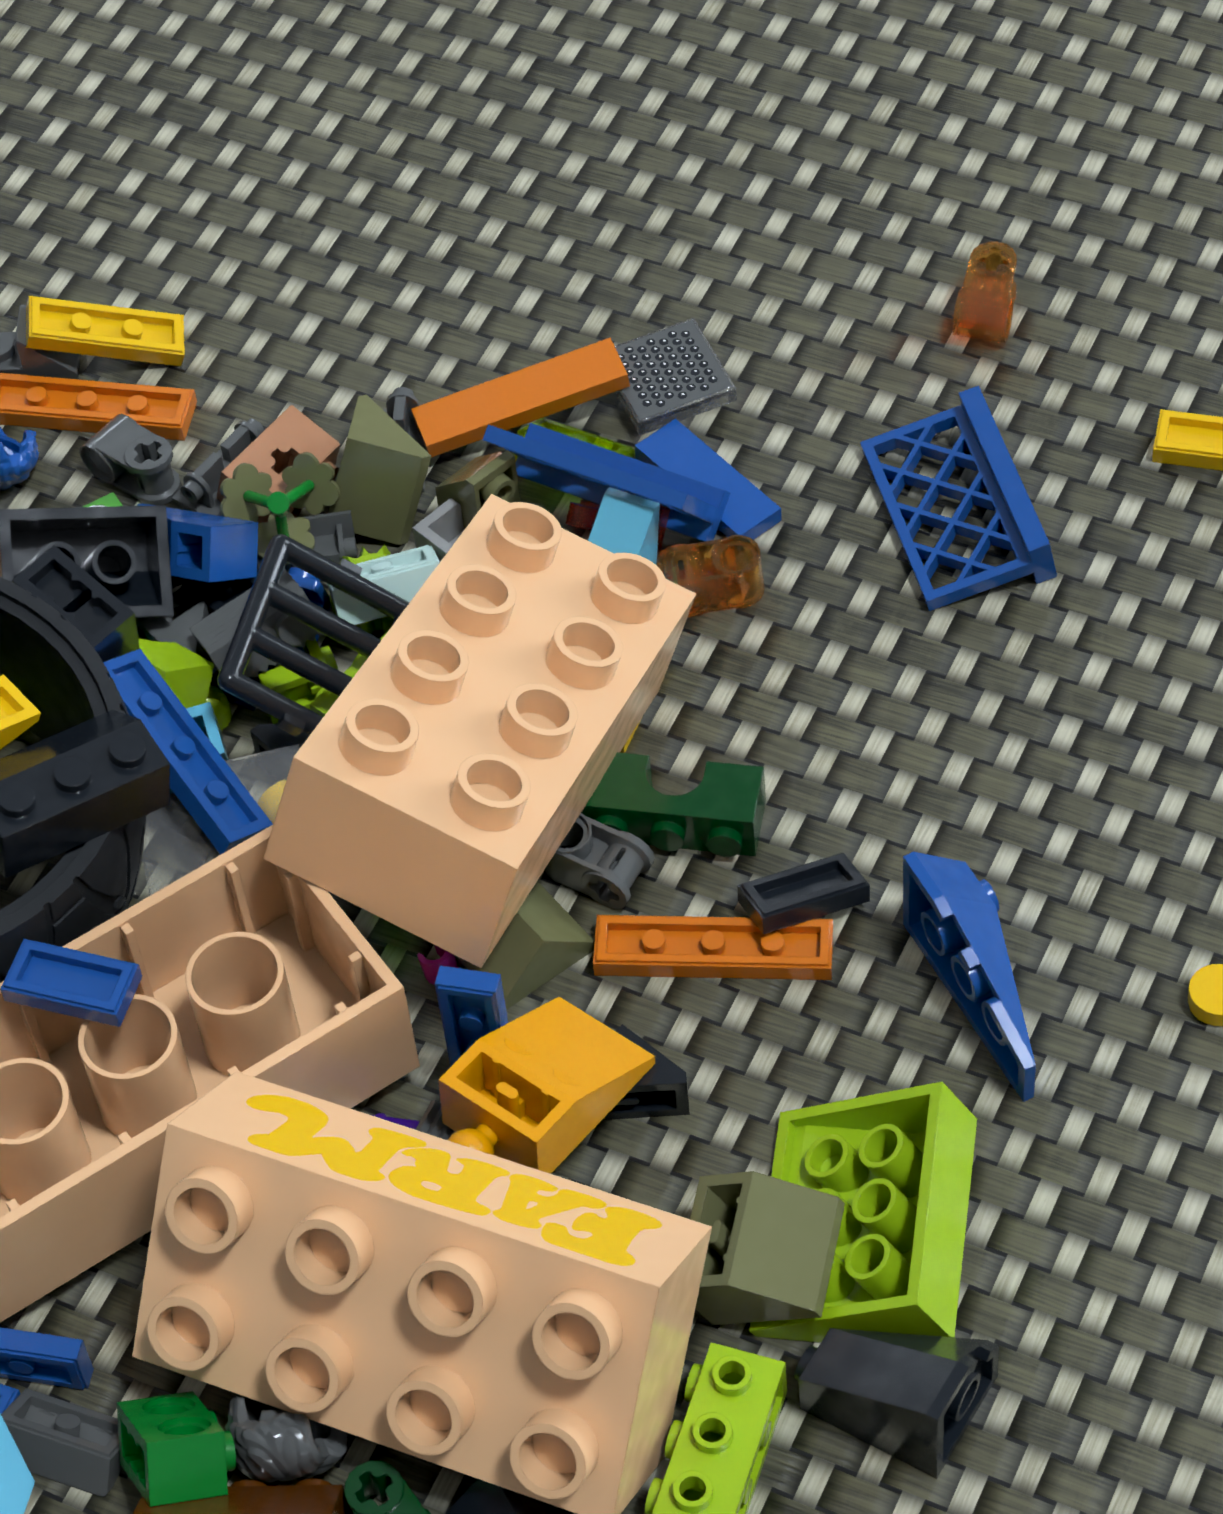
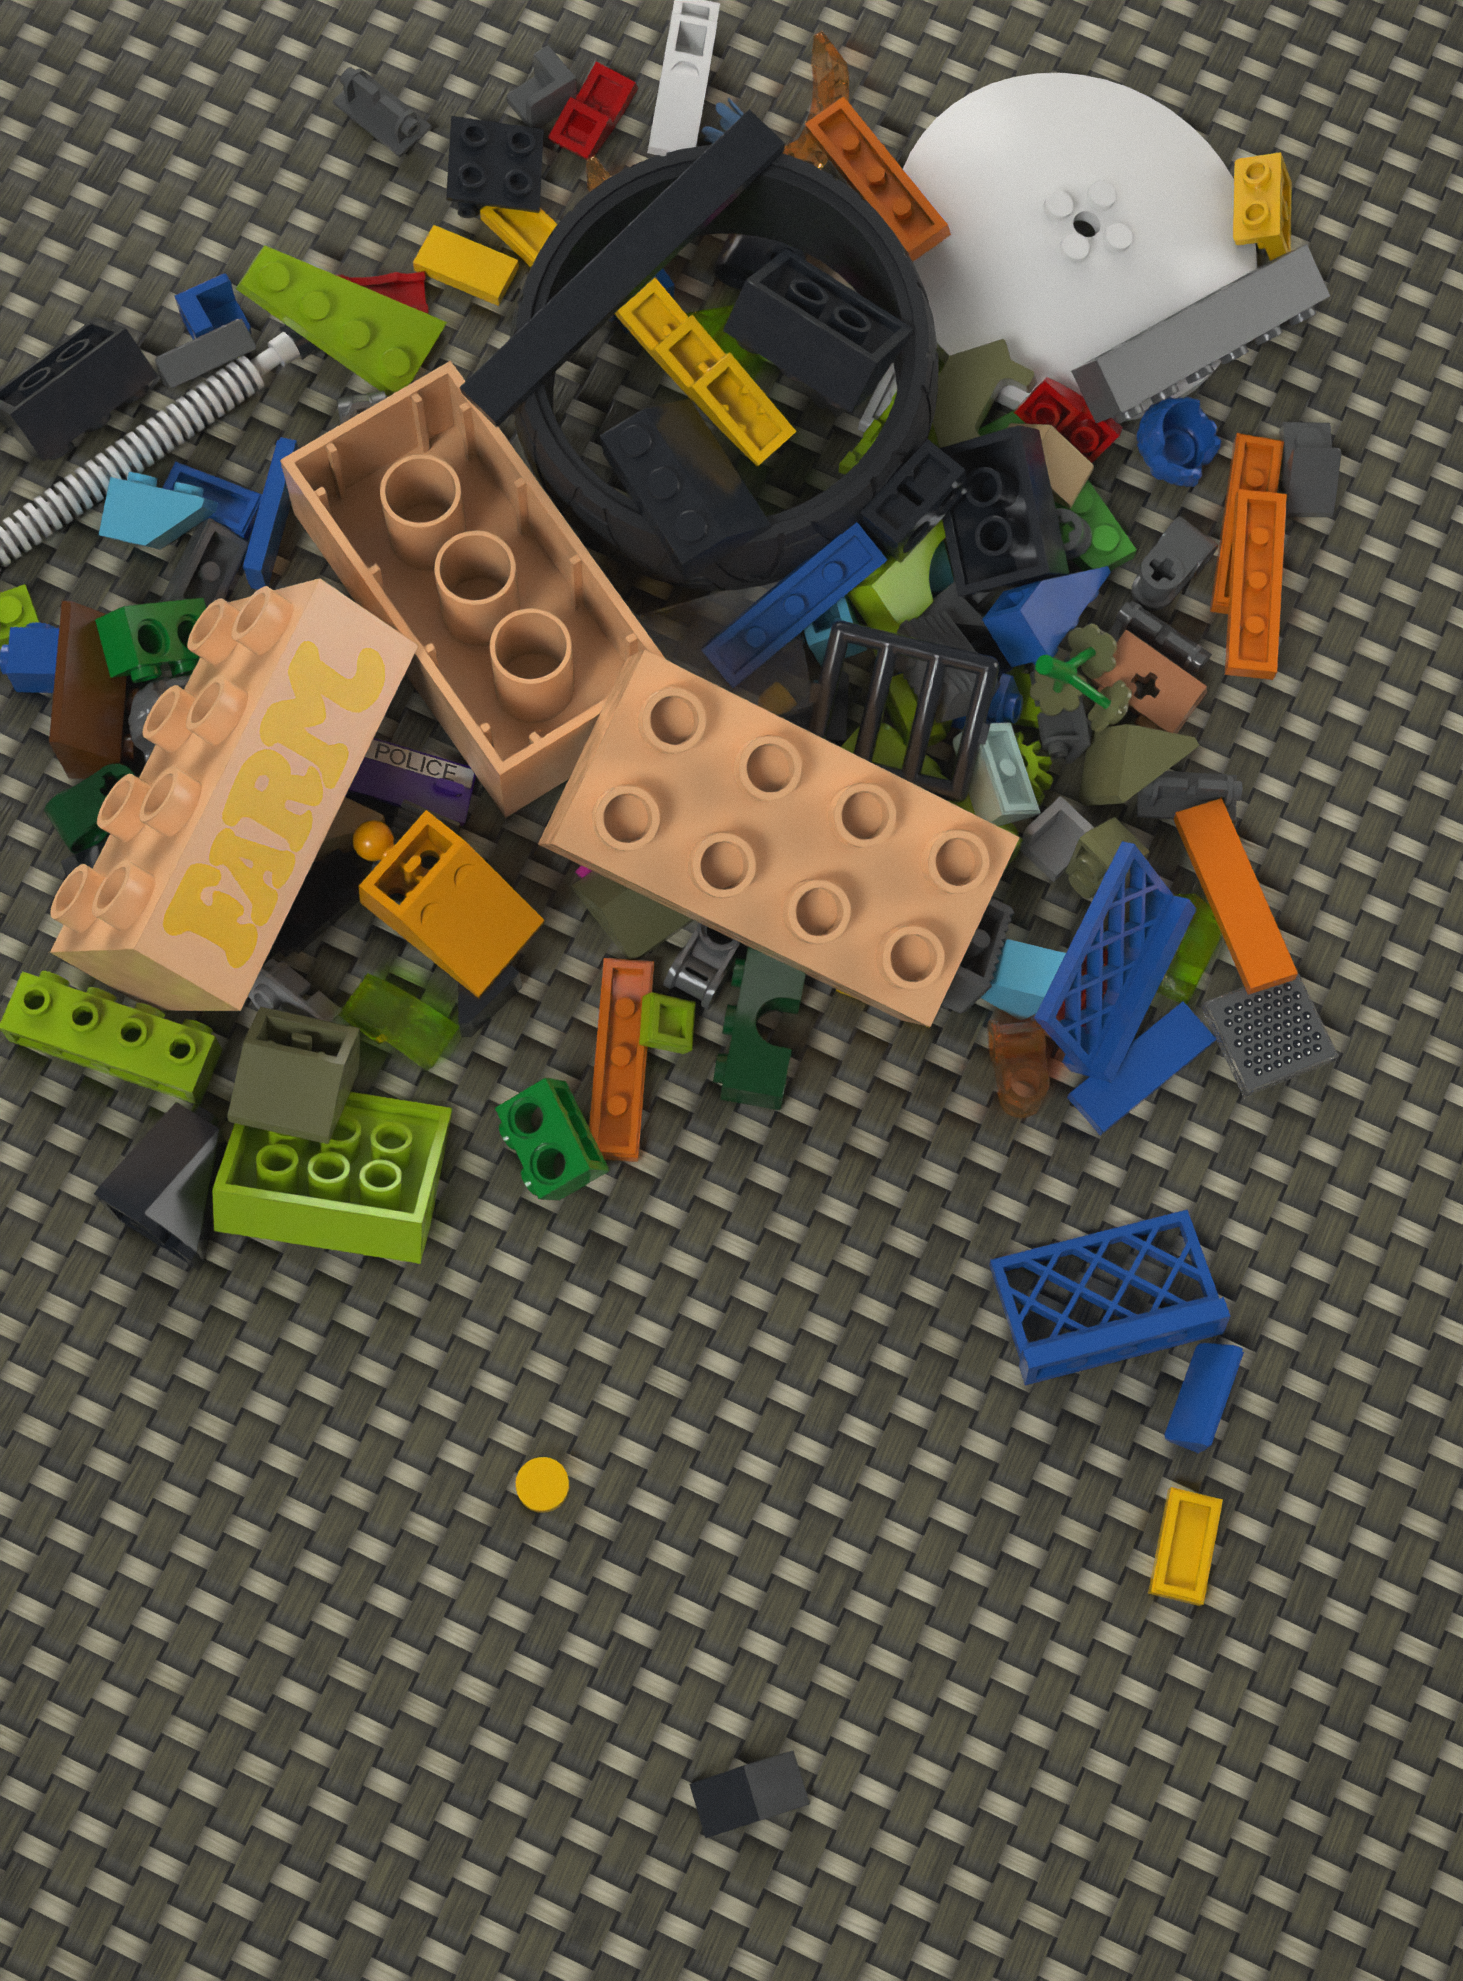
camera: 80 degrees right, 20 degrees up
blue tile [0,939,142,1027] -> none
yellow tile [26,296,185,366] -> none
blue tile [435,966,508,1067] -> none
black tile [737,853,870,934] -> none
blue wedge [903,852,1036,1102] -> none
clear orange piece [953,241,1017,343] -> none
none -> clear neon green slope [338,973,459,1071]
none -> green brick [495,1078,610,1201]
none -> lime tile [639,992,696,1054]
none -> blue slope [1164,1343,1244,1454]
none -> orange plate [1225,489,1287,680]

